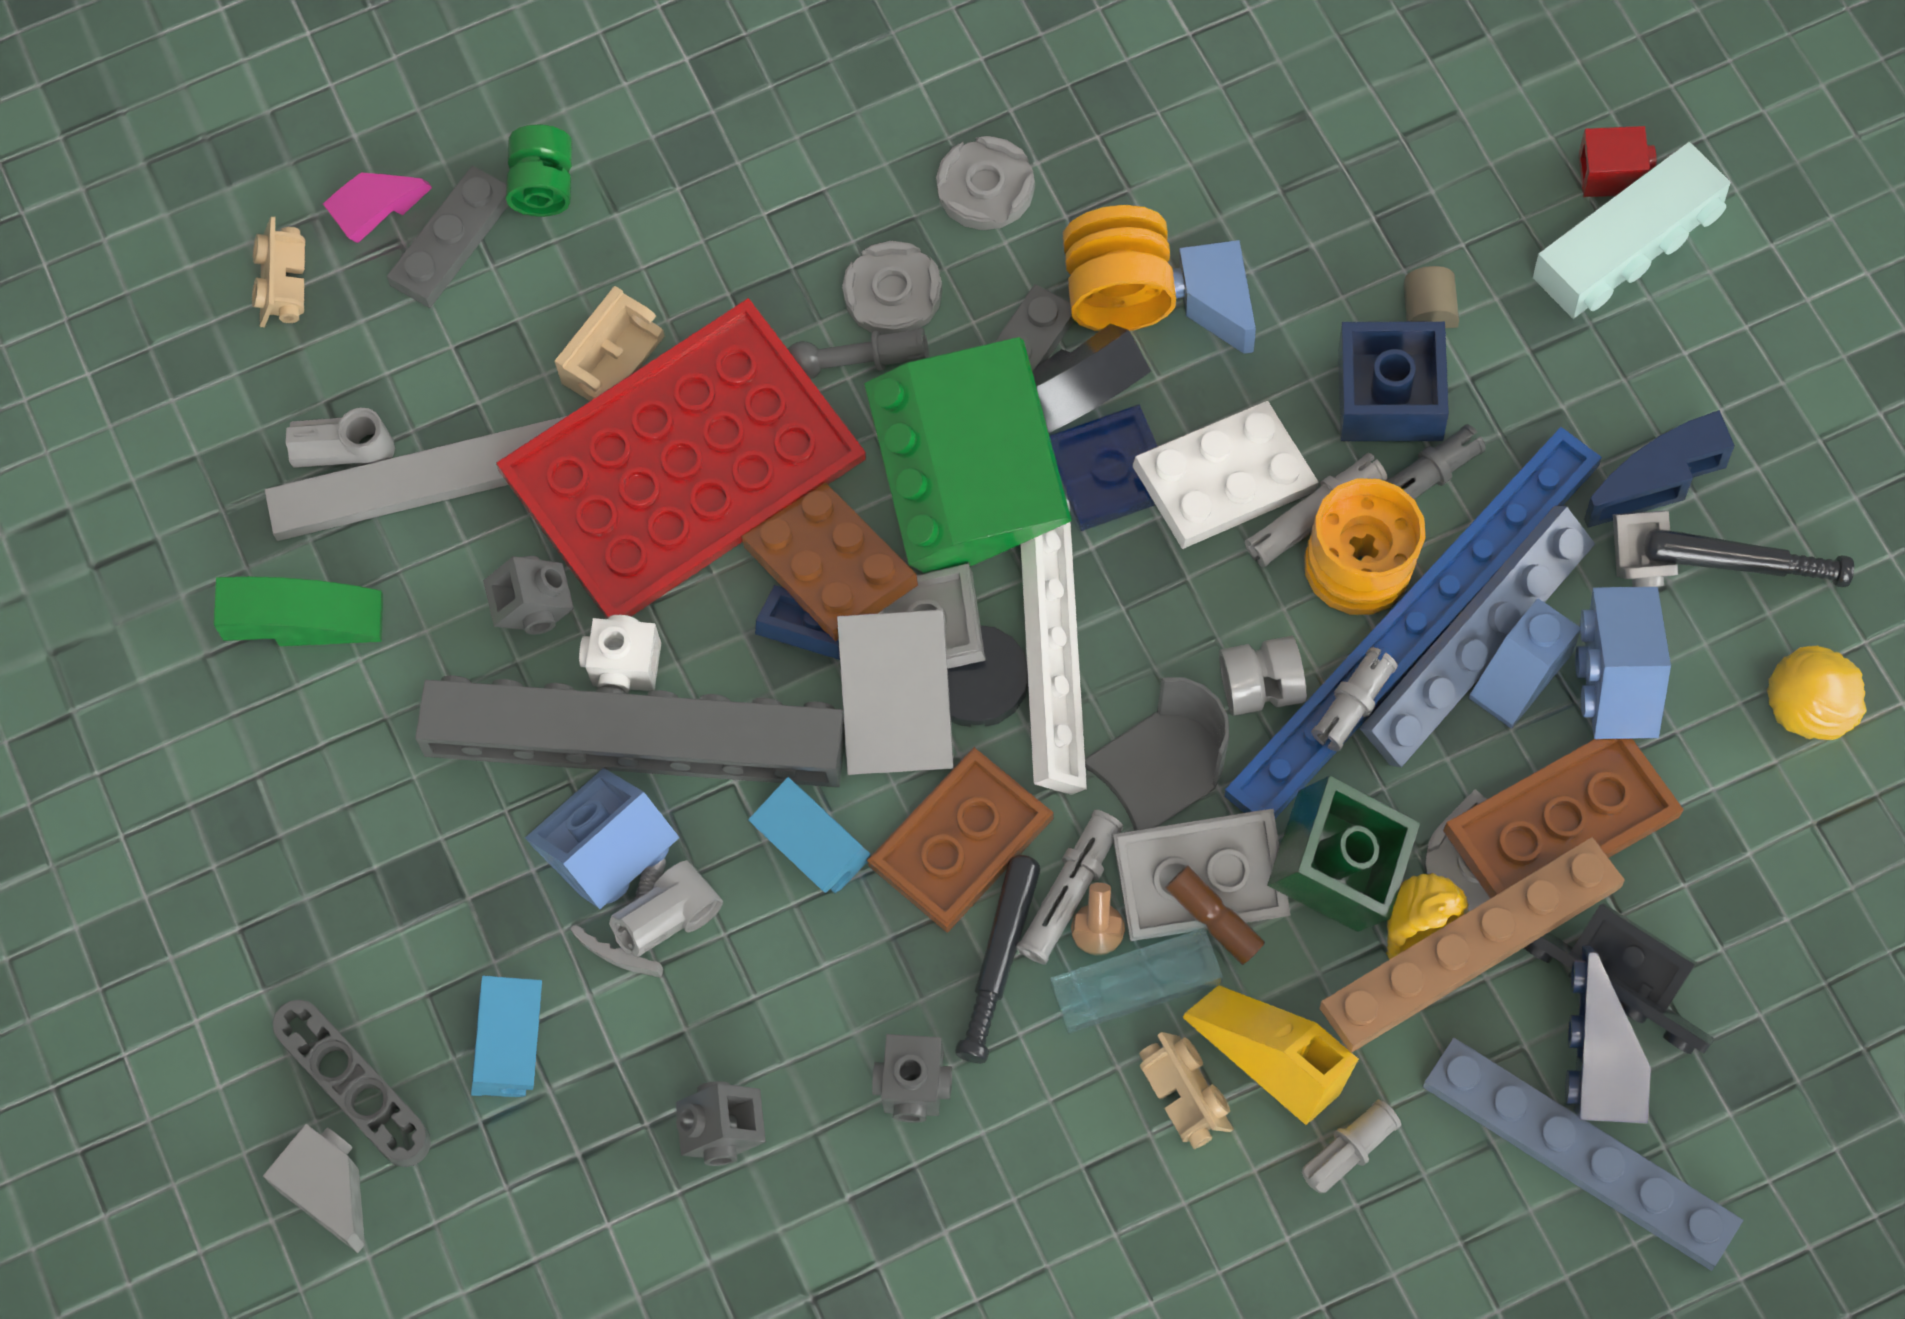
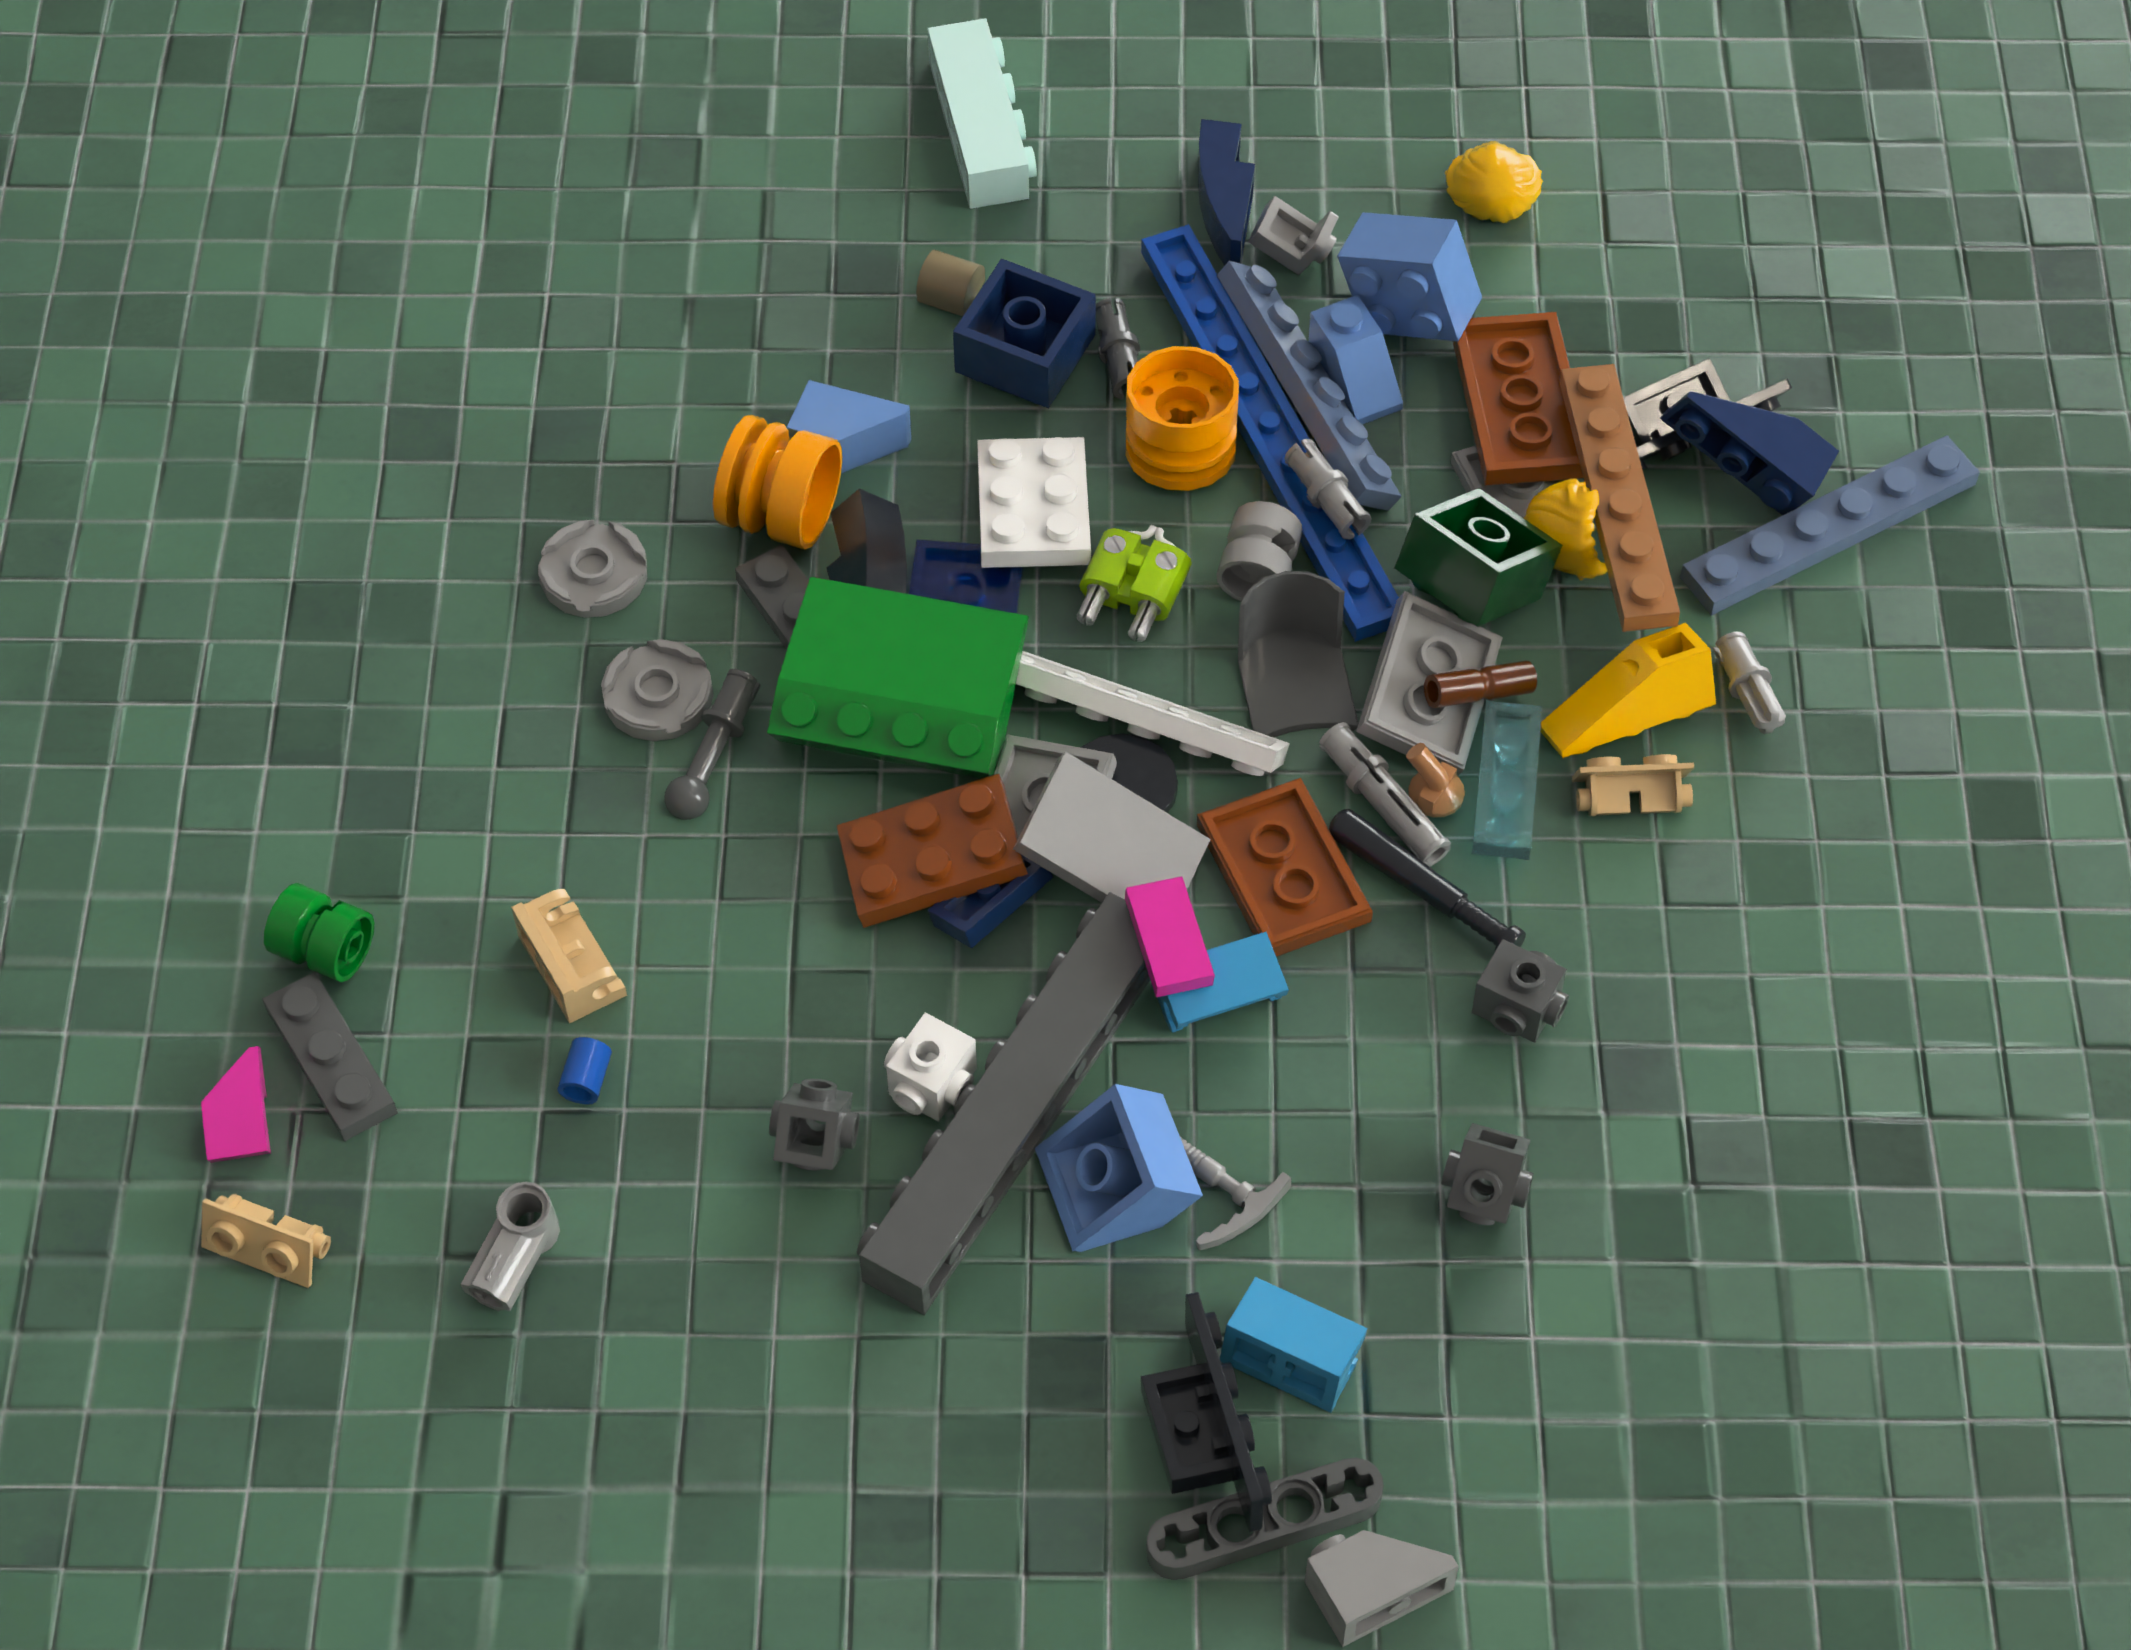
camera: 70 degrees left, 10 degrees down
green slope [214,576,383,647] -> none
light grey tile [265,416,567,541] -> none
red plate [496,298,866,619] -> none
light grey piece [609,860,723,958] -> none
light grey pin [1245,452,1387,568] -> none
red brick [1579,126,1657,197] -> none
black piece [1644,529,1854,587] -> none
none -> blue hinge [557,1037,612,1104]
none -> lime piece [1077,525,1192,642]
none -> dark pink tile [1125,876,1215,997]
none -> black bracket [1141,1292,1272,1532]

